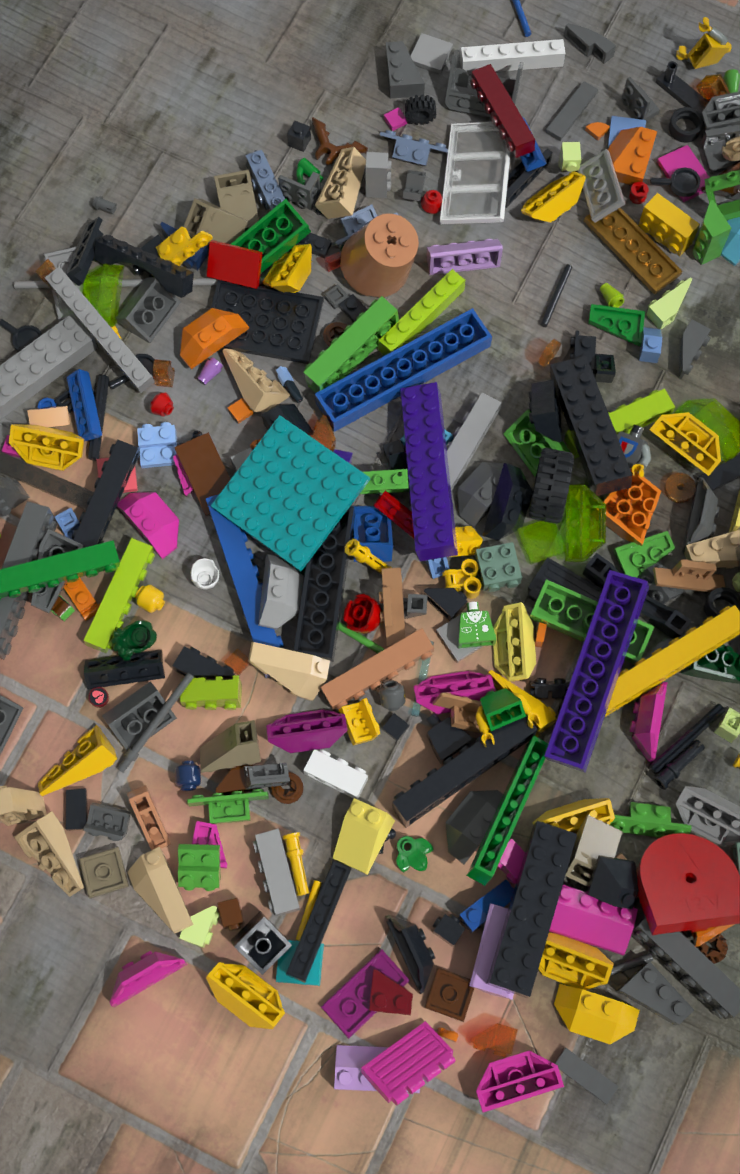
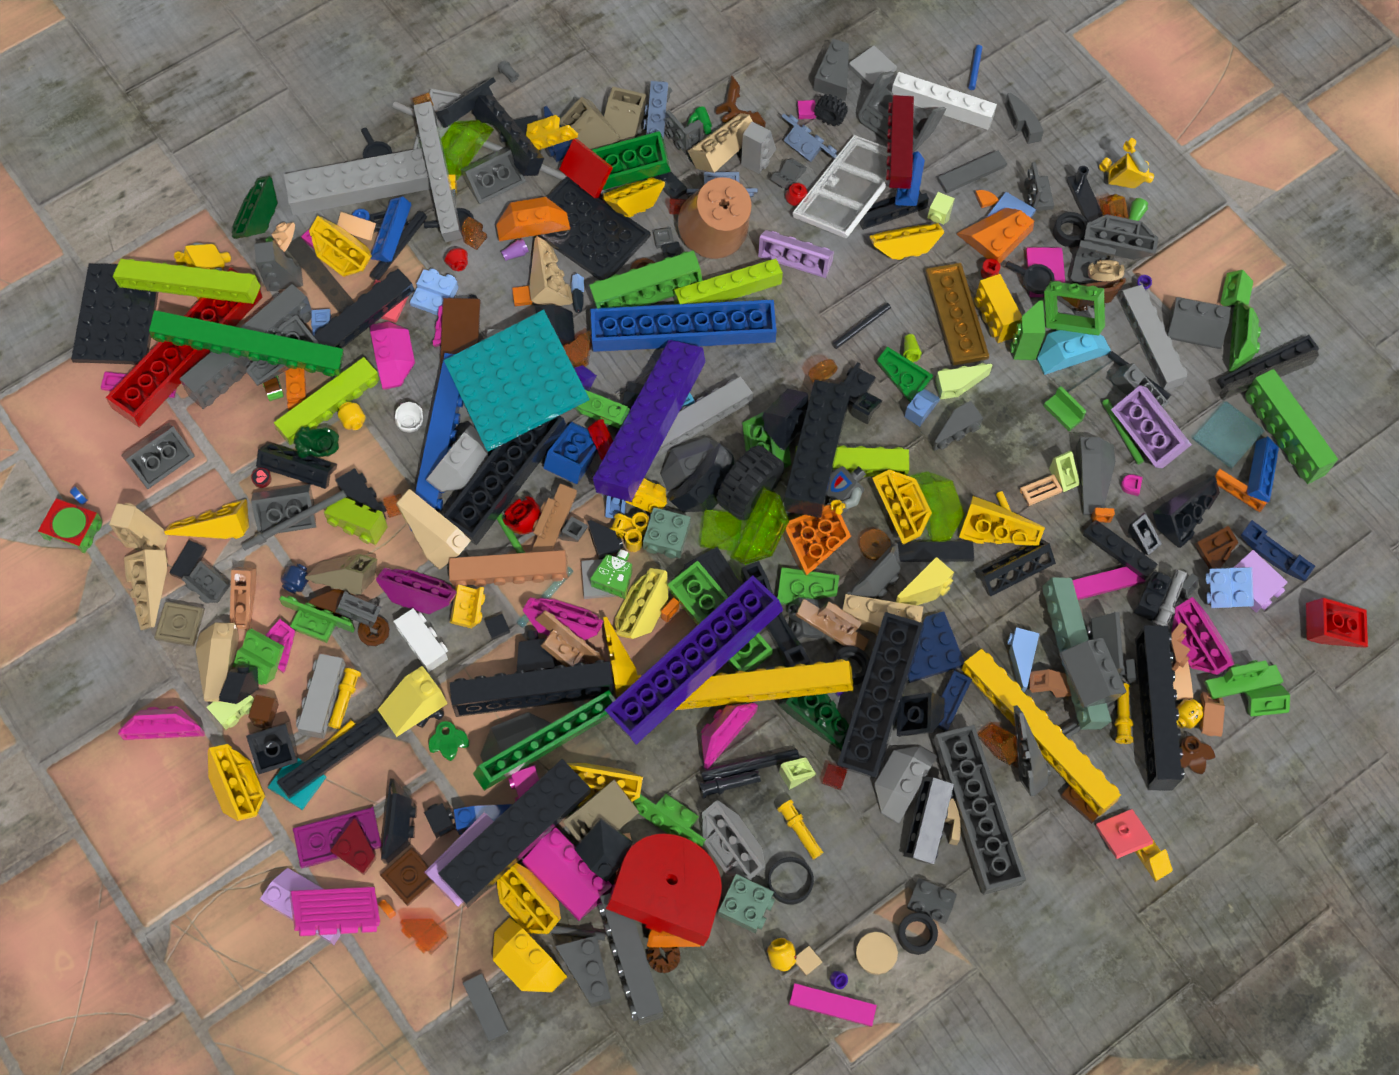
camera: 25 degrees right, 5 degrees down
black brick [287,120,311,152] -> none
yellow pin [345,539,392,574] -> none
dark grey head [379,680,406,711] -> none
green torso [475,689,540,747] -> none
dark pink wedge [476,1050,564,1113] -> none
black hinge [530,678,570,699] -> none
light grey tile [578,149,625,223] -> none
none -> black slope [219,663,259,704]

